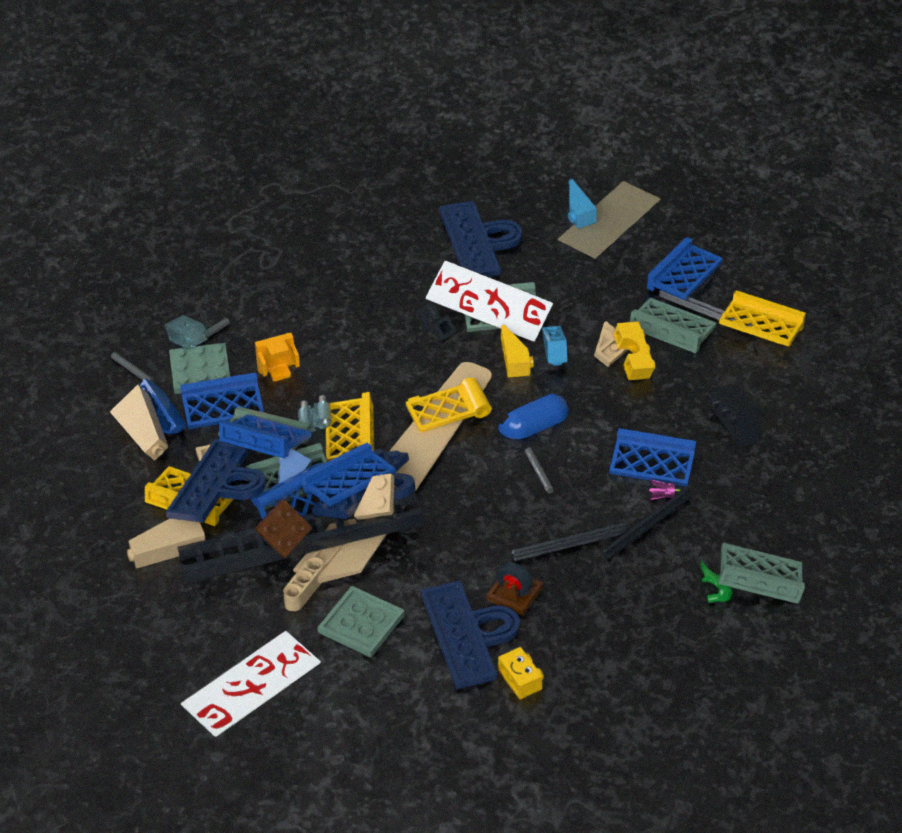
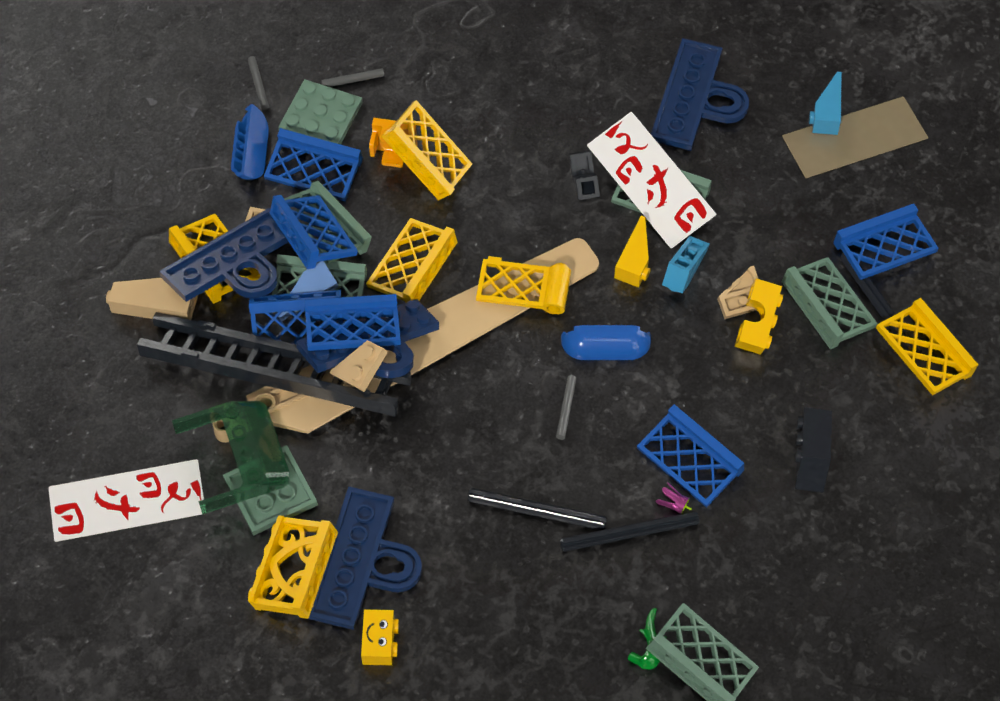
camera: 30 degrees right, 15 degrees up
tan slope [110,385,169,460] -> none
clear light blue brick [165,315,207,349] -> none
reddish brown plate [255,499,312,558] -> none
clear light blue piece [298,395,332,432] -> none
plate [486,562,543,616] -> none
none -> clear green windscreen [172,401,290,515]
none -> yellow fence [248,515,338,619]
none -> yellow fence [381,100,472,200]

